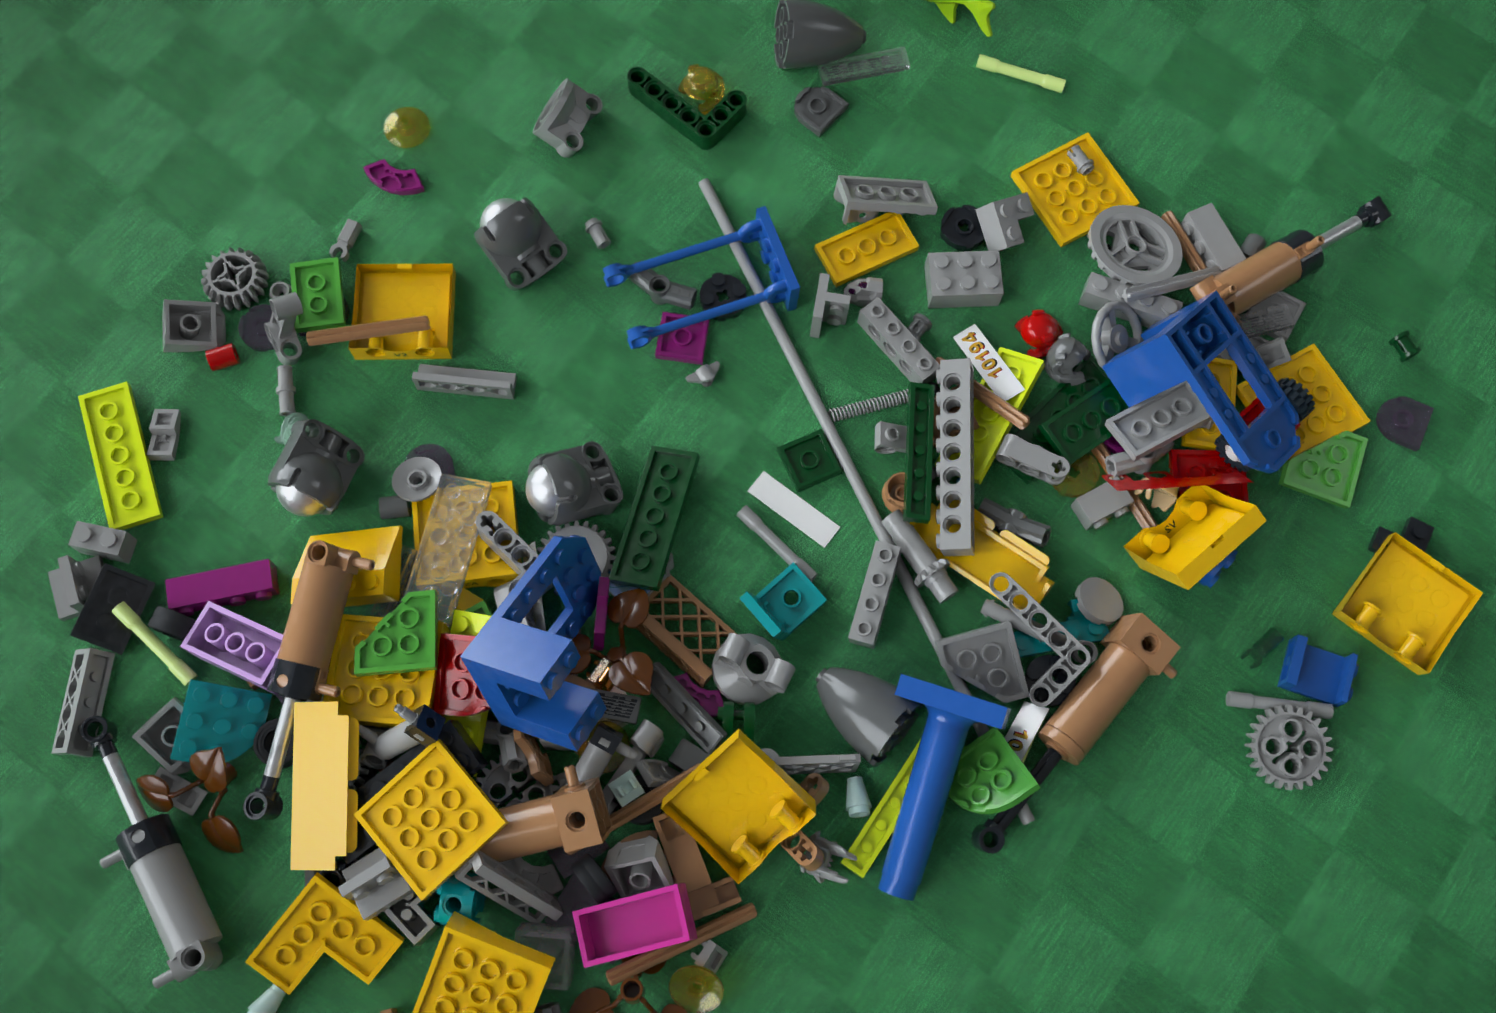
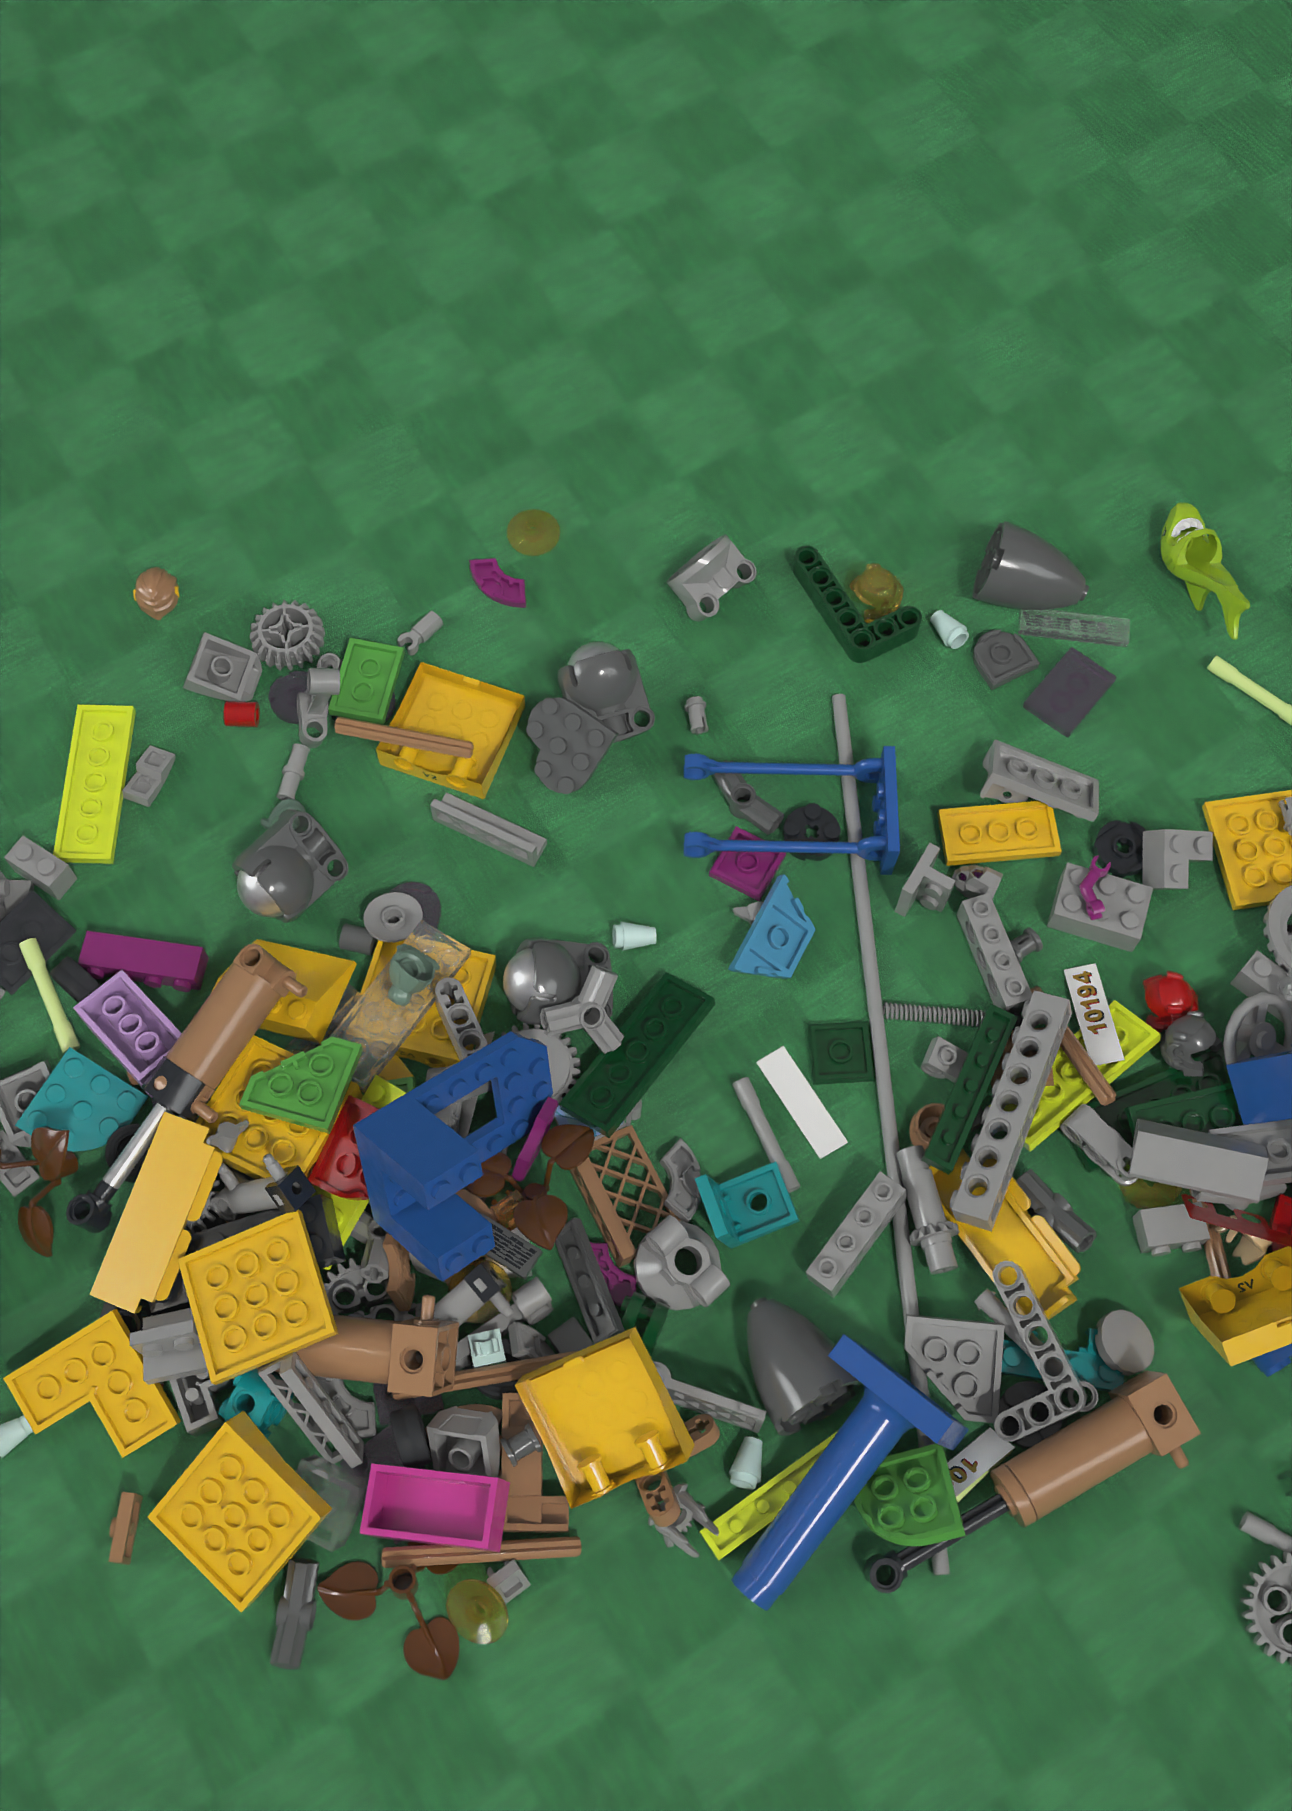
camera: 25 degrees right, 5 degrees down
none -> medium nougat hair [133,567,180,620]
none -> light grey piece [206,1120,249,1153]
none -> sand green hair [388,944,440,1006]
none -> dark grey bush [500,1424,543,1467]
none -> dark grey plate [526,697,619,794]
none -> light grey piece [540,965,624,1054]
none -> light aqua cone [612,922,656,951]
none -> light grey tile [659,1138,701,1223]
none -> dark azure wing [728,874,816,979]
none -> light aqua cone [930,610,969,649]
none -> tile [1023,647,1117,738]
none -> magenta arm [1079,855,1111,920]
none -> light grey slope [1128,1119,1269,1204]

